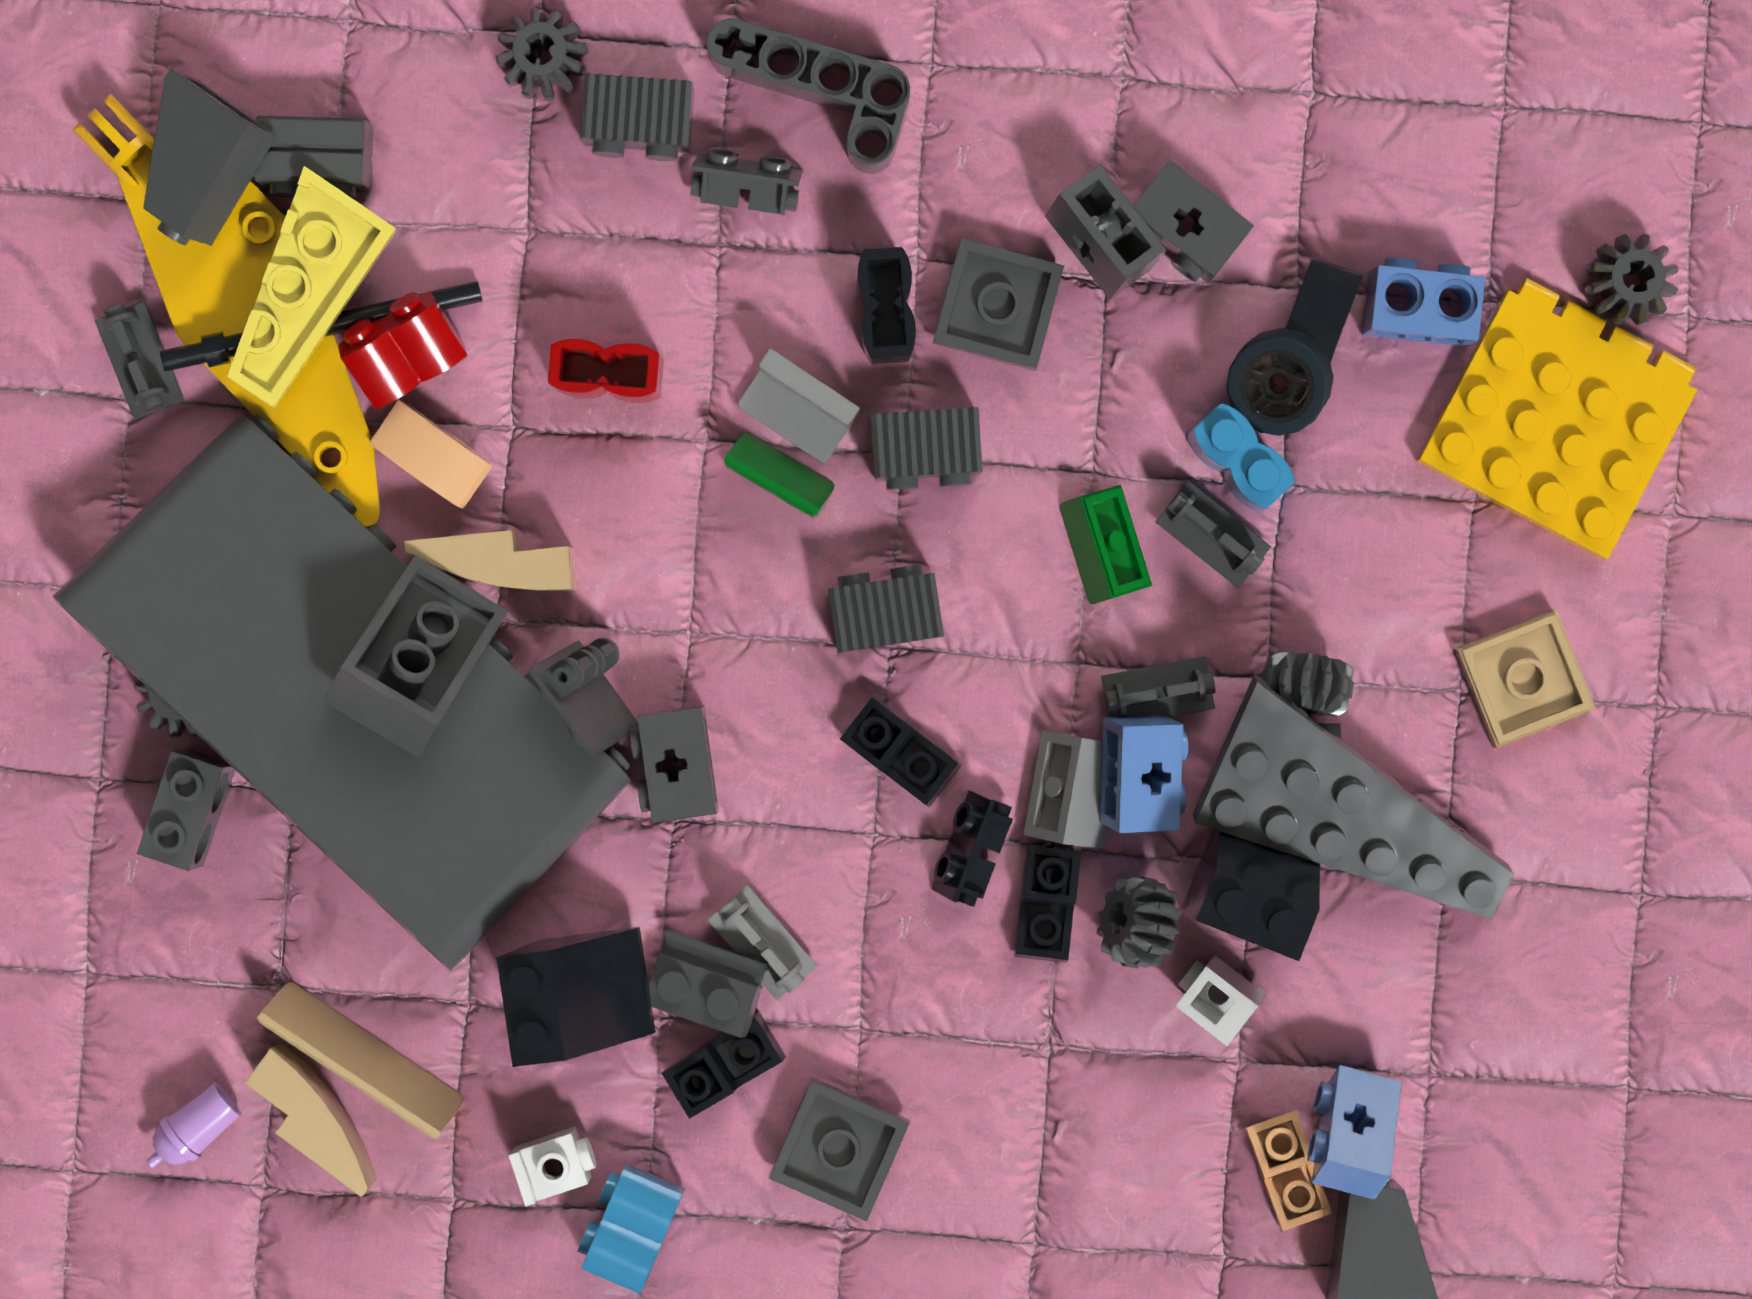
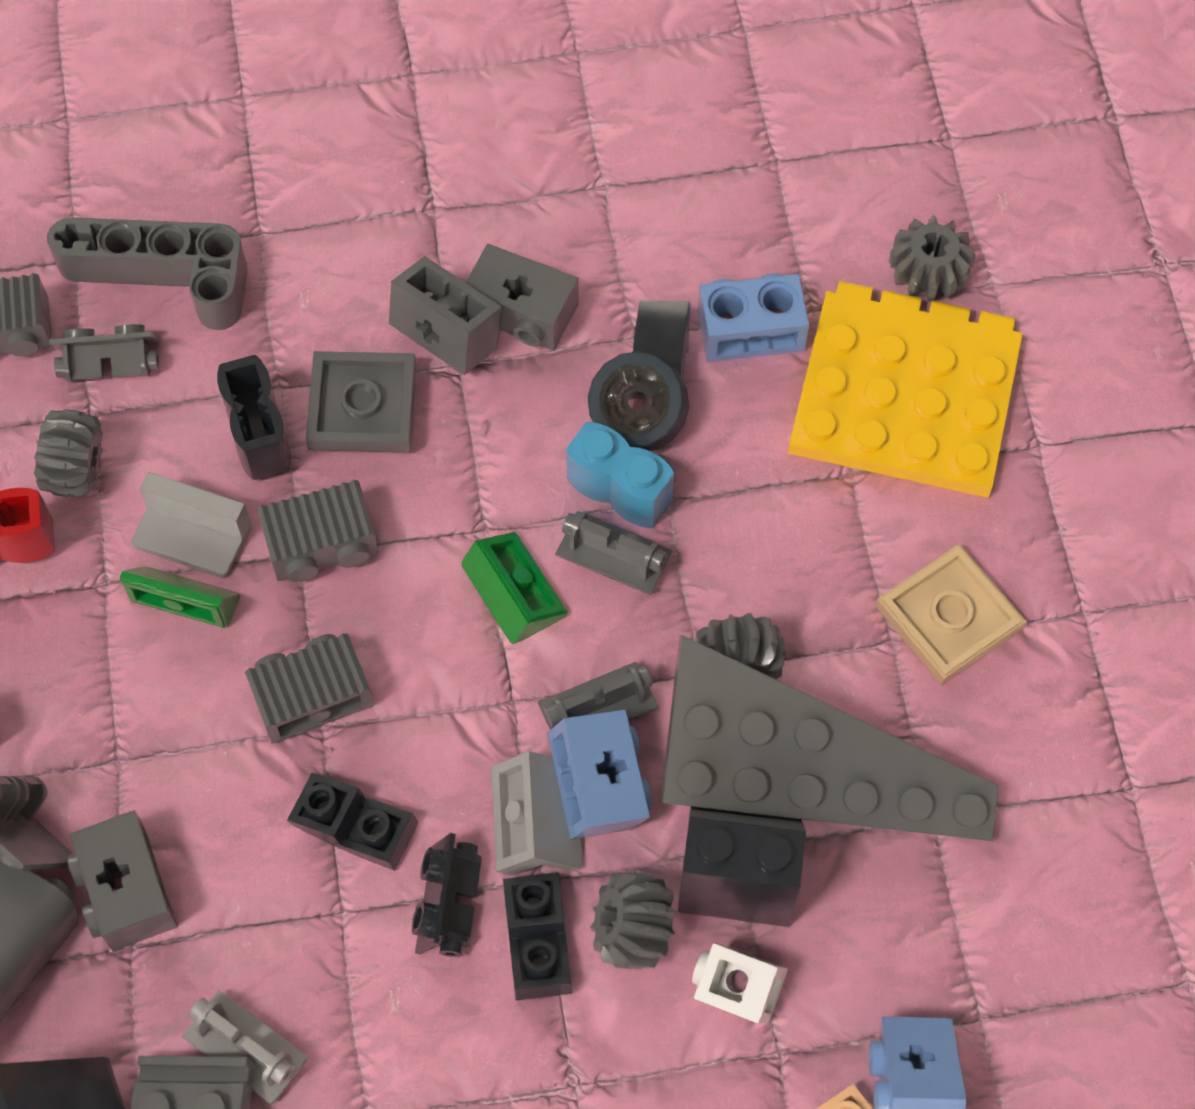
camera: 15 degrees left, 25 degrees down
none -> dark grey gear [34,409,103,497]

